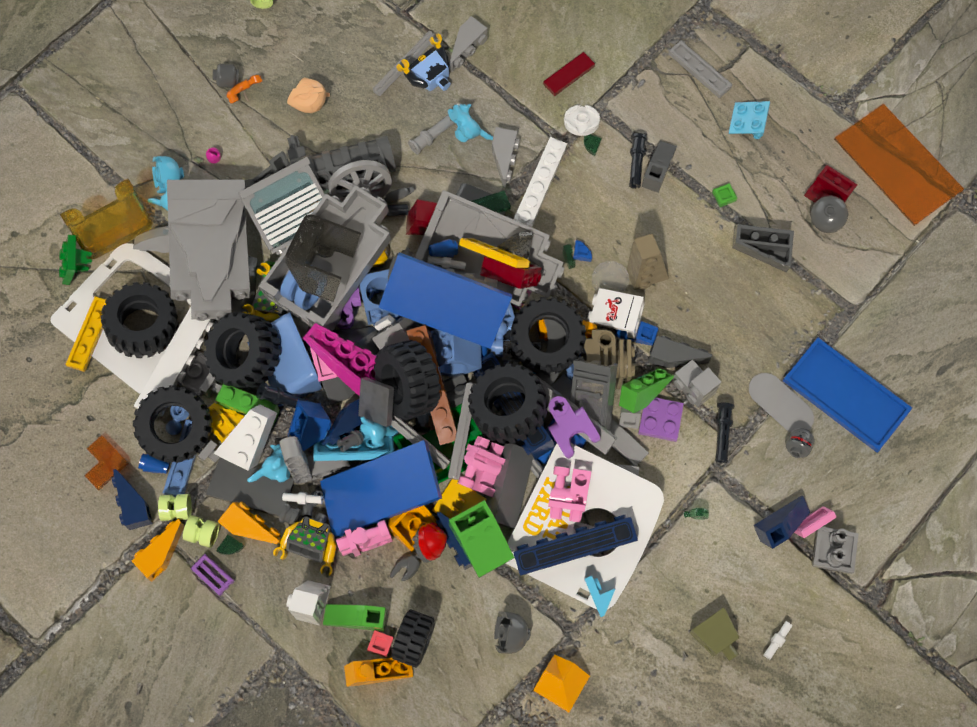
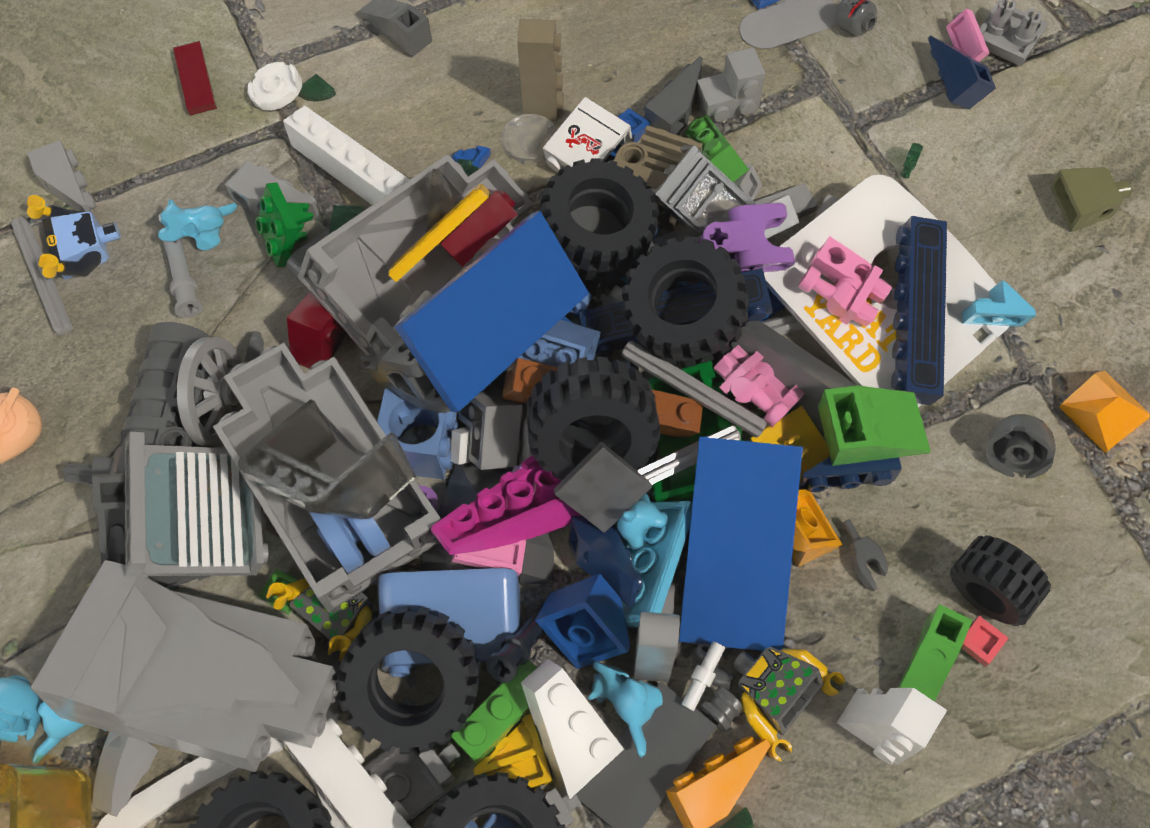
camera: 65 degrees left, 5 degrees down
dark pink hinge [206,147,221,164] -> none
bright pink hips [336,520,393,557] -> none
dark grey pin [337,431,364,452] -> none
light orange slope [344,658,413,687] -> none
red hair [412,523,447,563] -> none
blue cone [428,239,458,258] -> none
black pin [629,133,647,189] -> none
medium lavender plate [638,398,684,442] -> none
black pin [715,402,735,463] -> none
white bar [764,621,792,660] -> none
none -> green plate [255,182,314,268]

